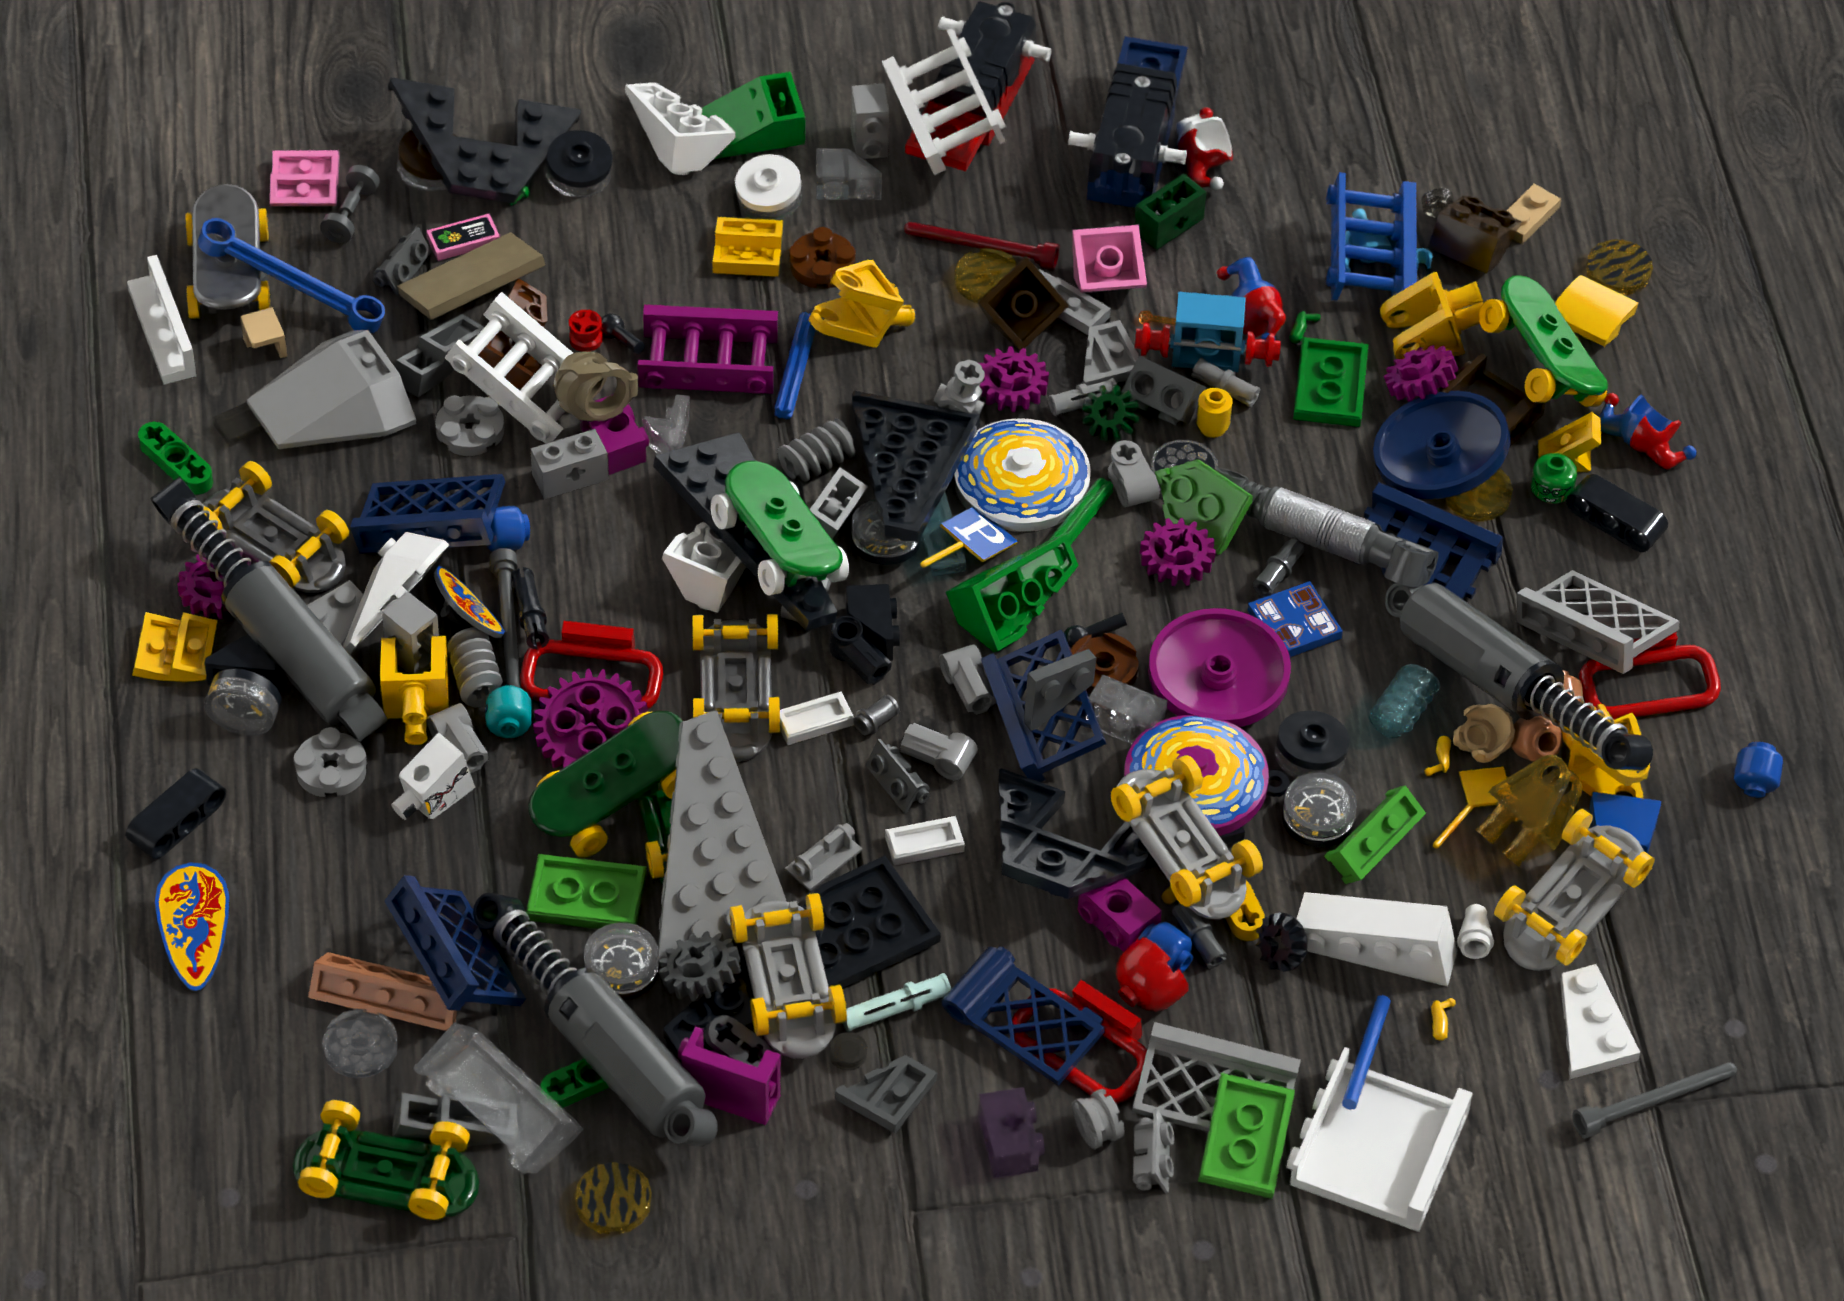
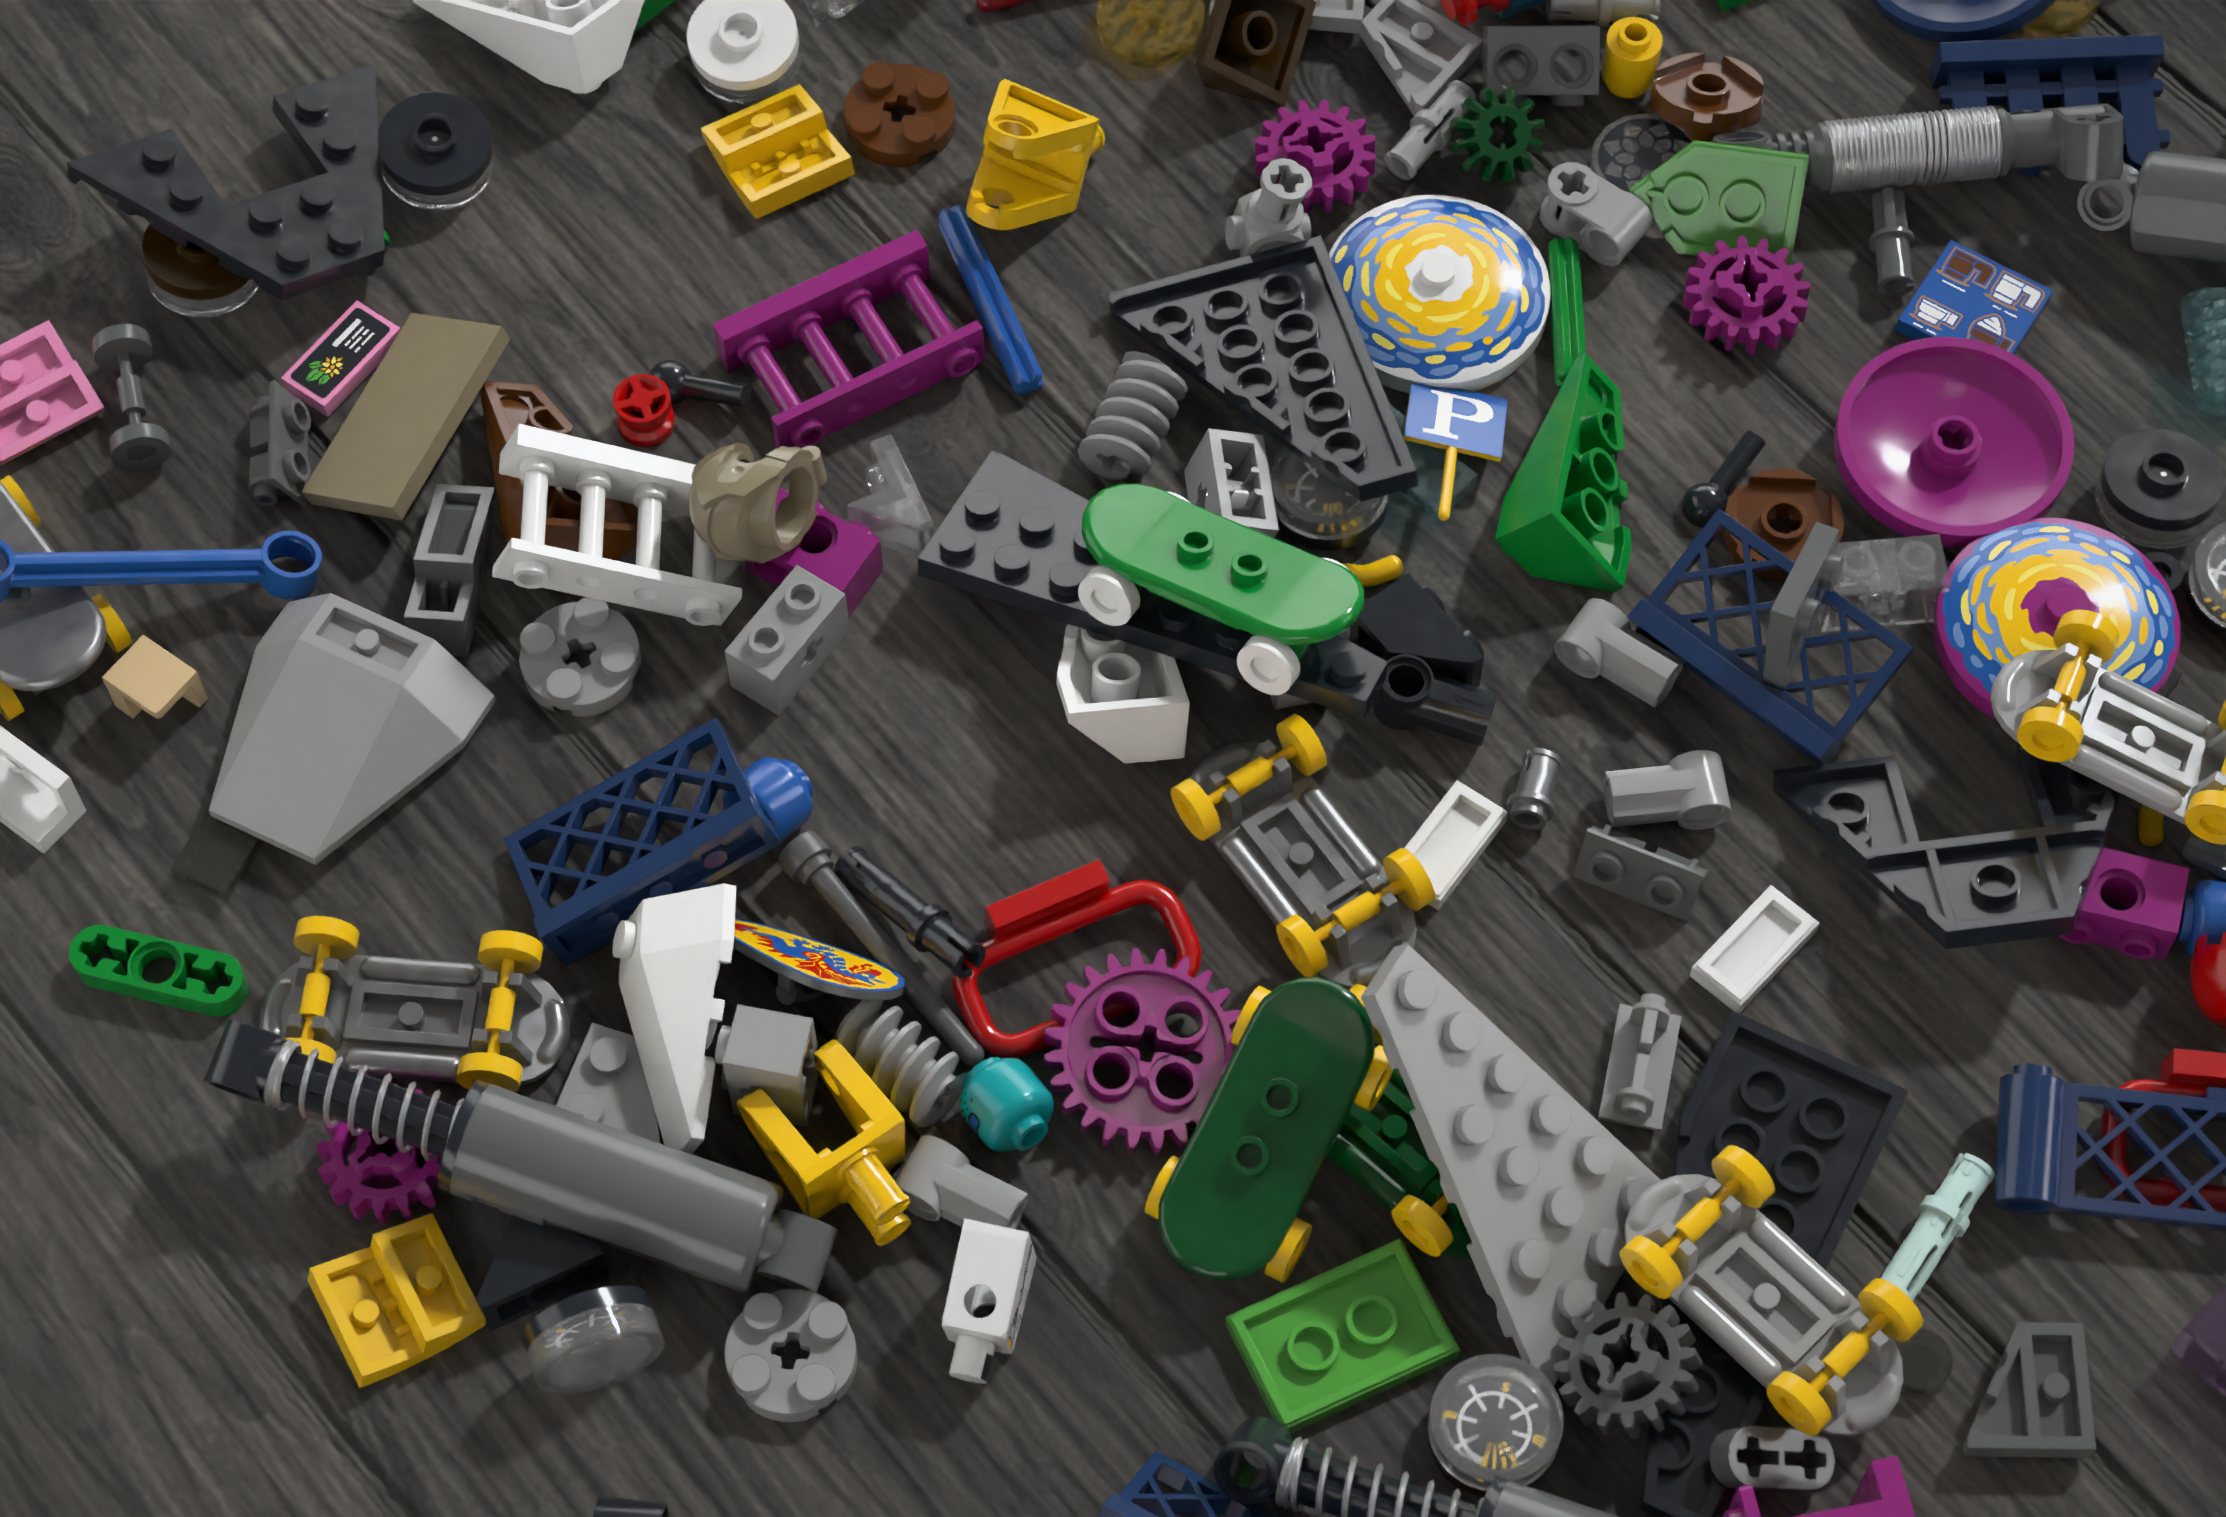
camera: 30 degrees left, 10 degrees up
none -> yellow piece [1343,555,1404,587]
none -> reddish brown plate [1649,53,1764,142]

